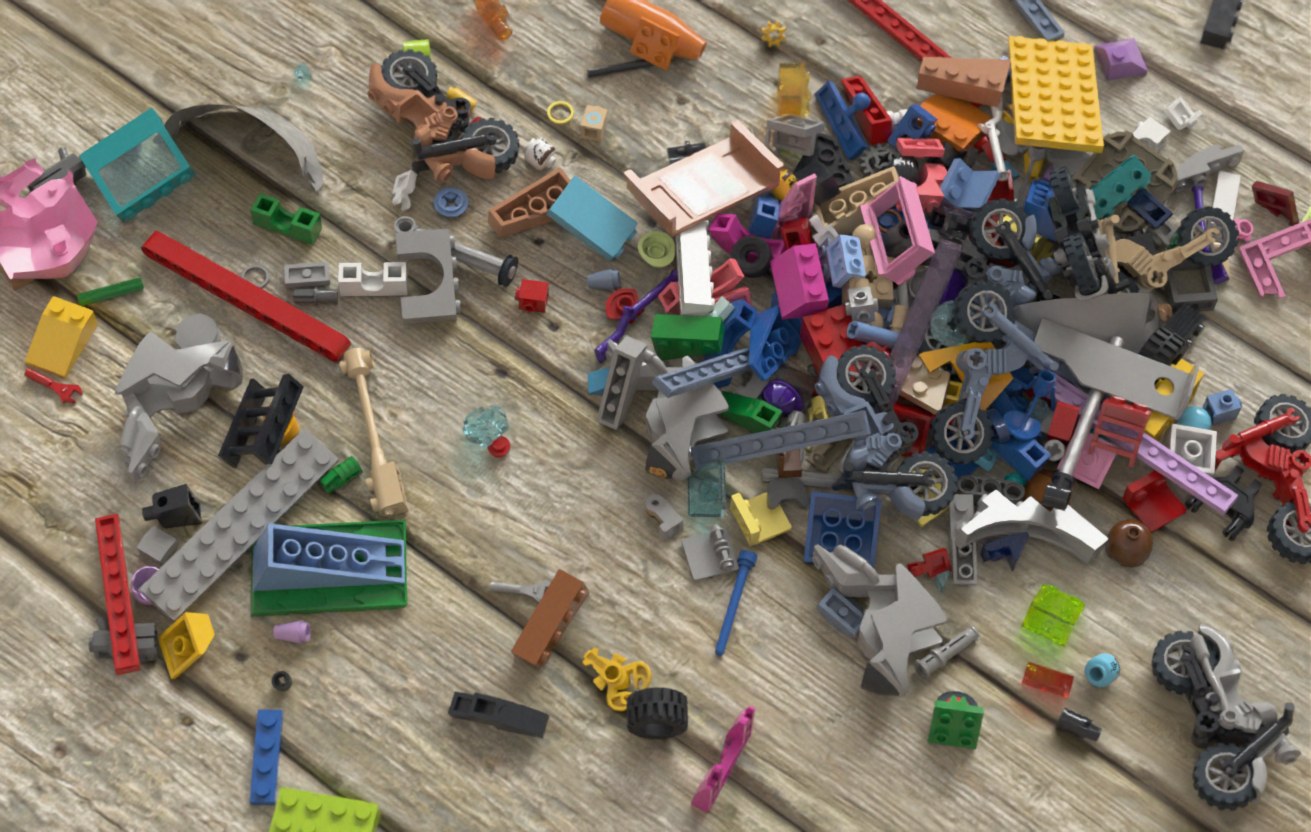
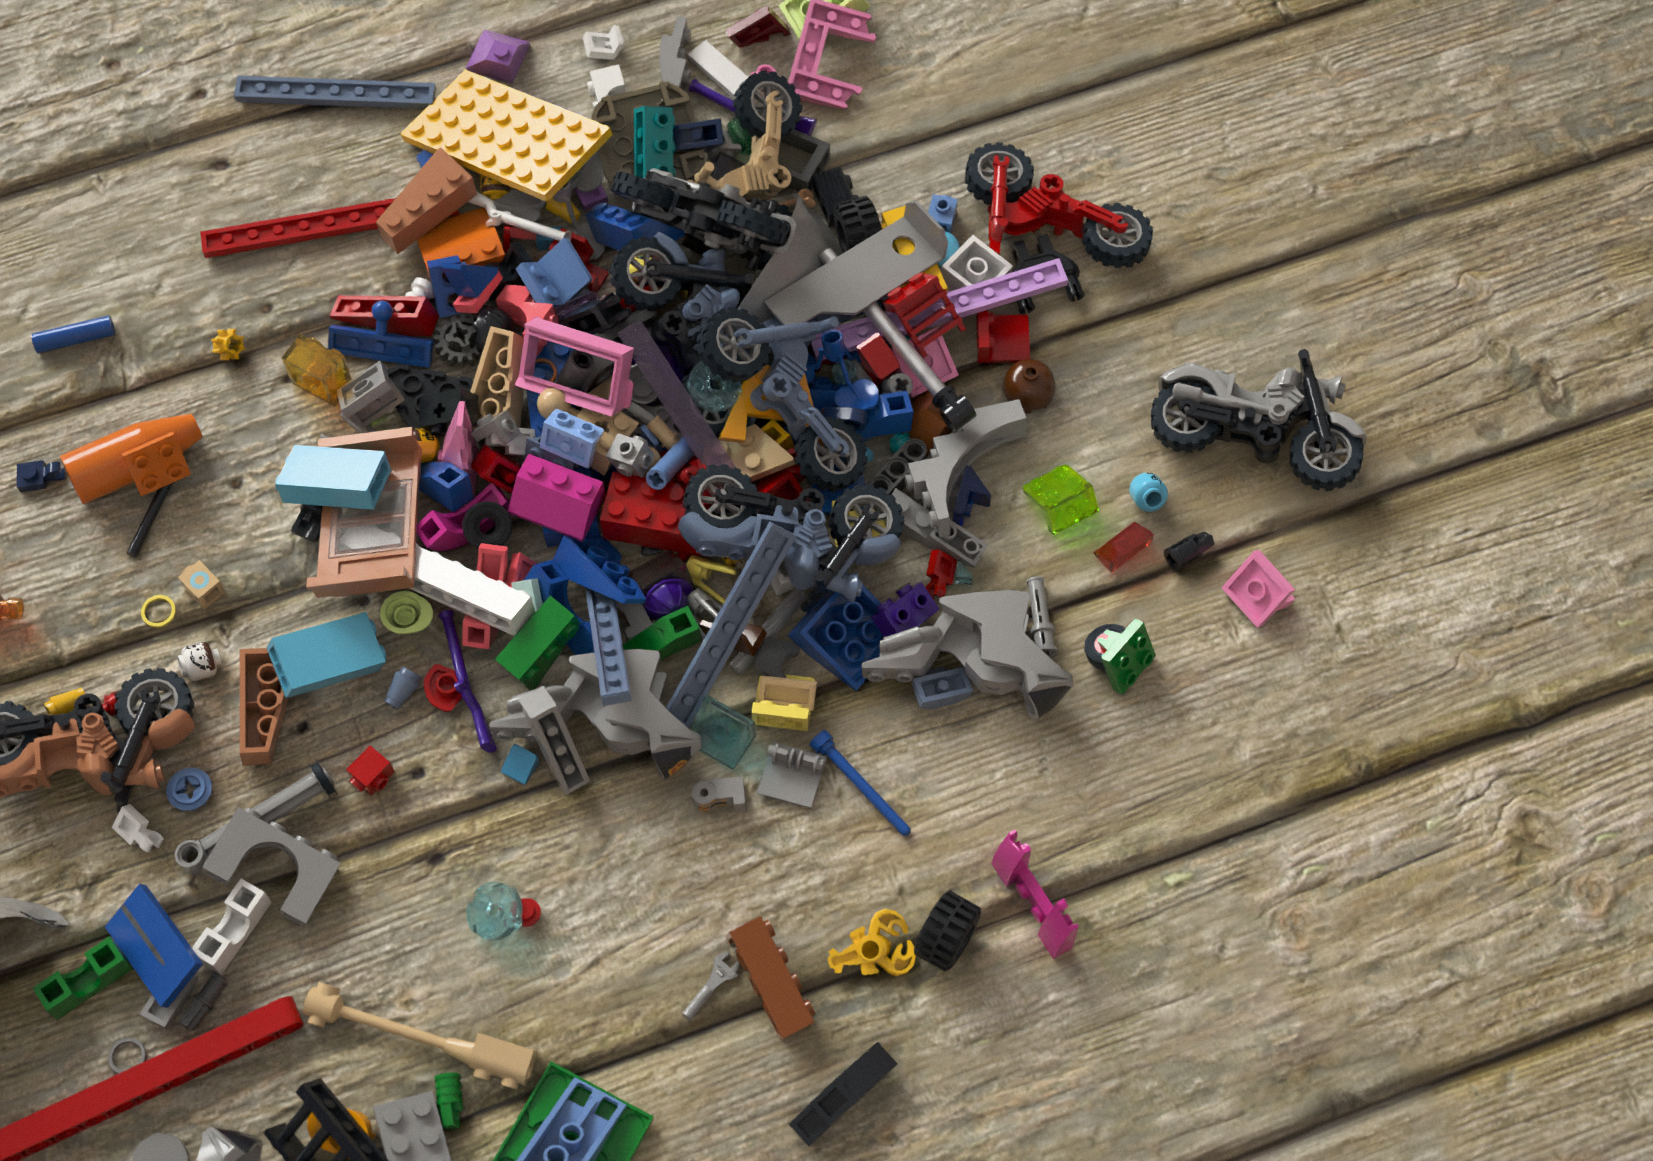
camera: 55 degrees left, 5 degrees up
none -> blue tile [105,884,203,1008]
none -> brick [275,445,392,510]
none -> blue slope [442,262,498,298]
none -> light grey bracket [471,410,520,445]
none -> tan tile [758,675,817,711]
none -> dark purple brick [871,582,939,637]
none -> bright pink bracket [1221,550,1295,628]

